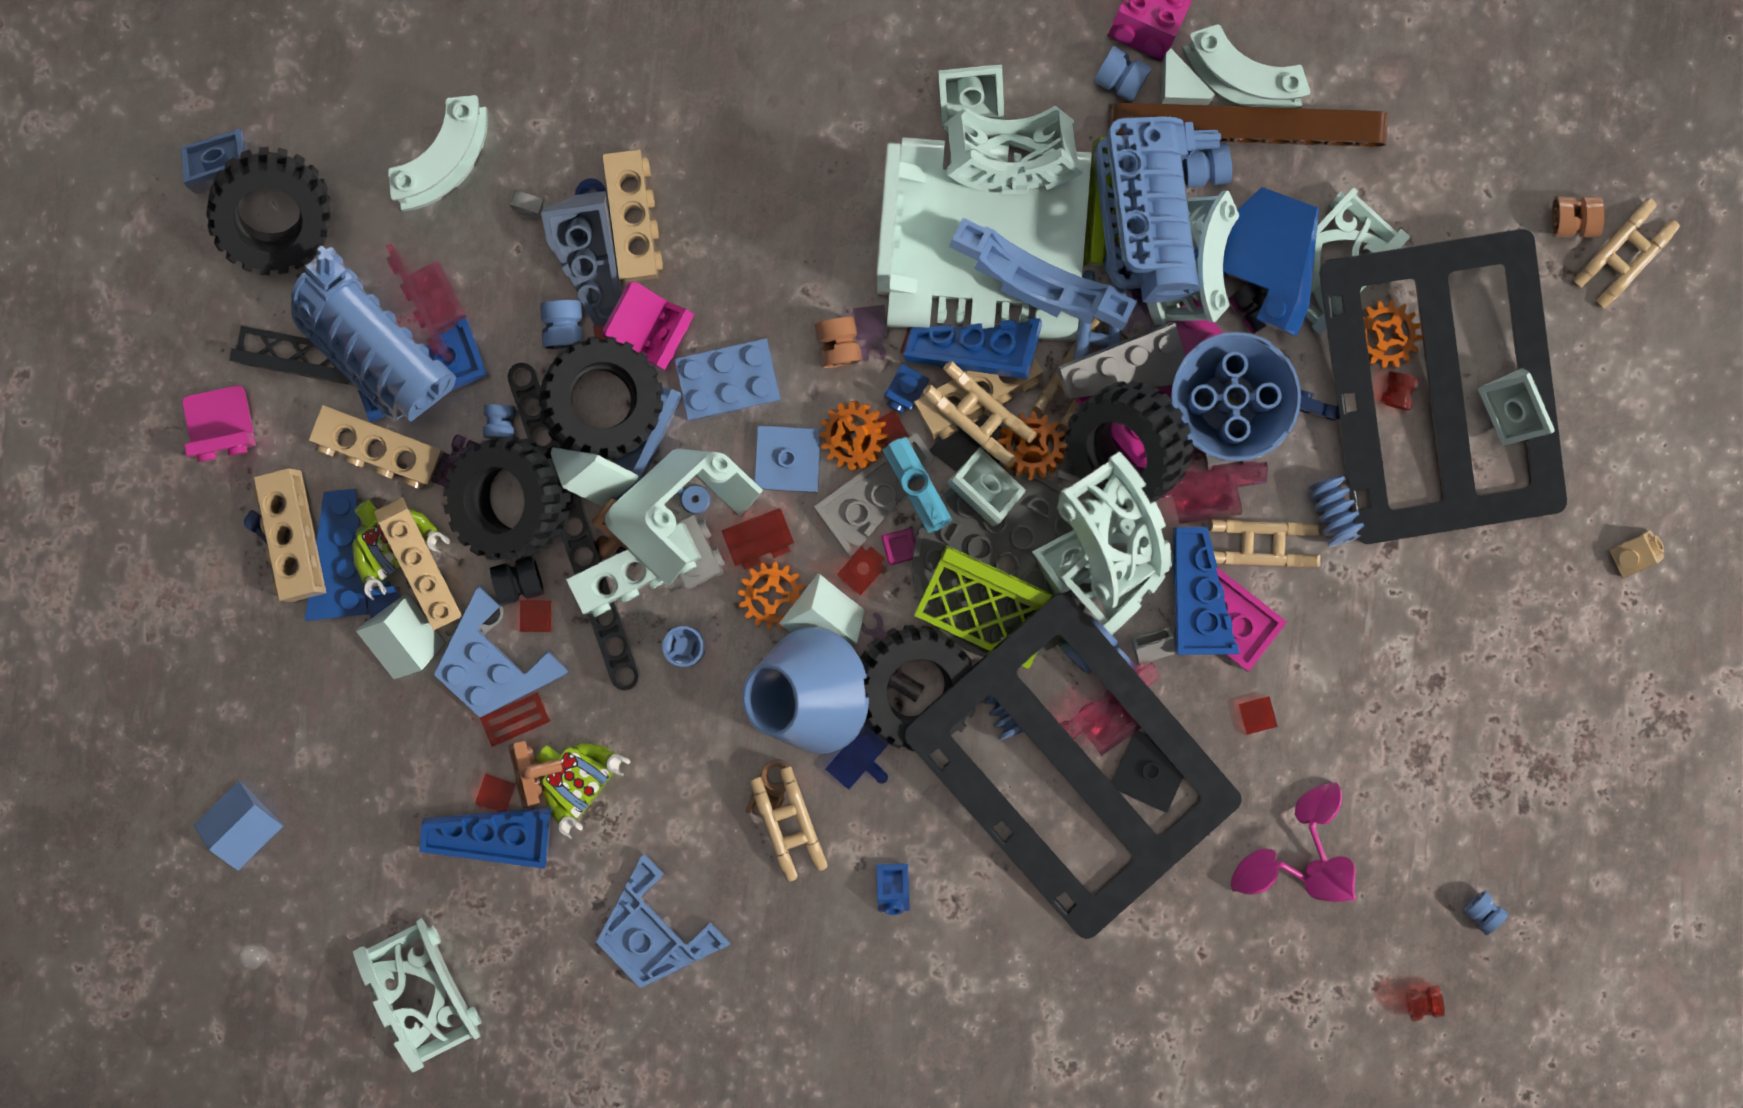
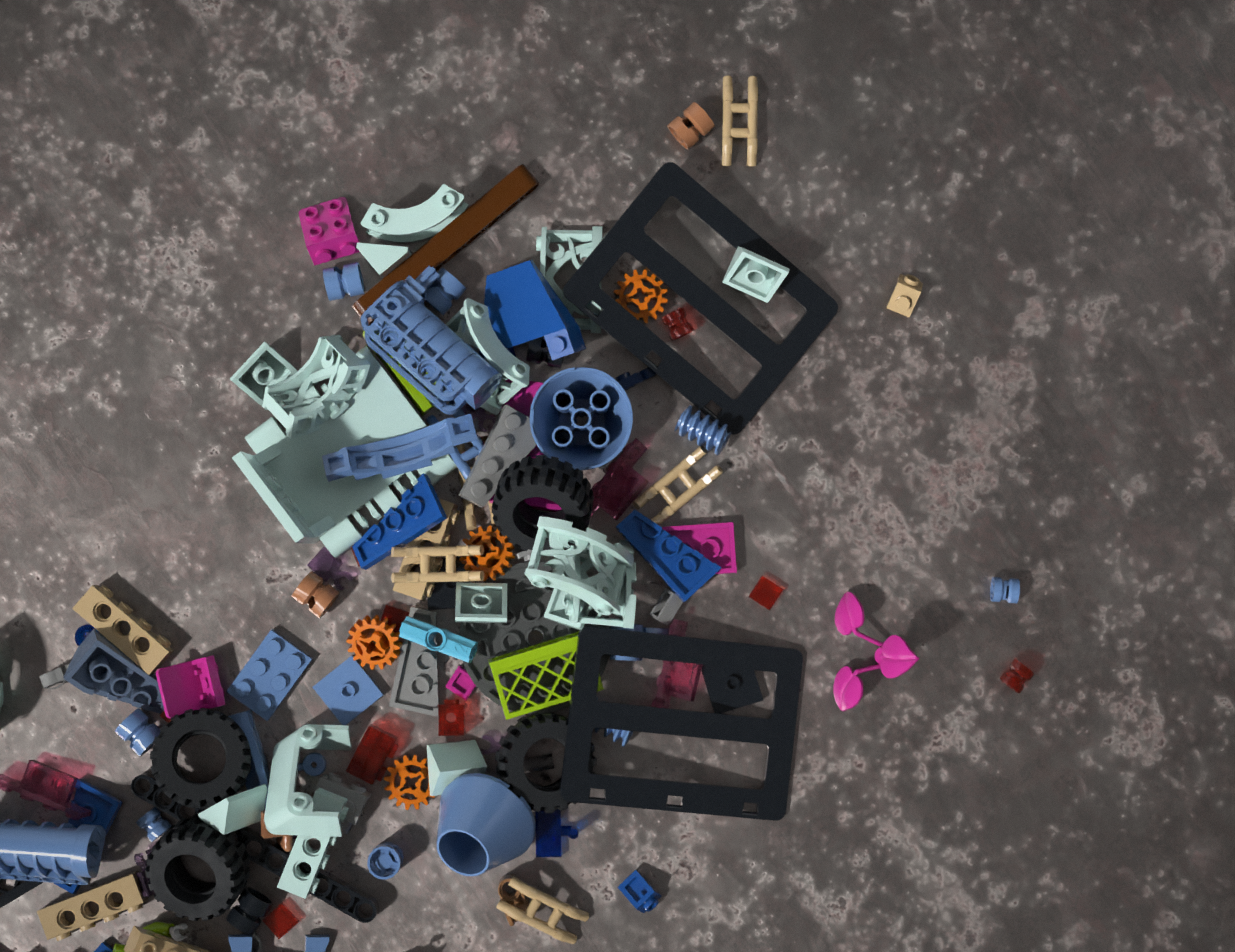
camera: 45 degrees left, 0 degrees up
blue bracket [884,364,929,414] -> none

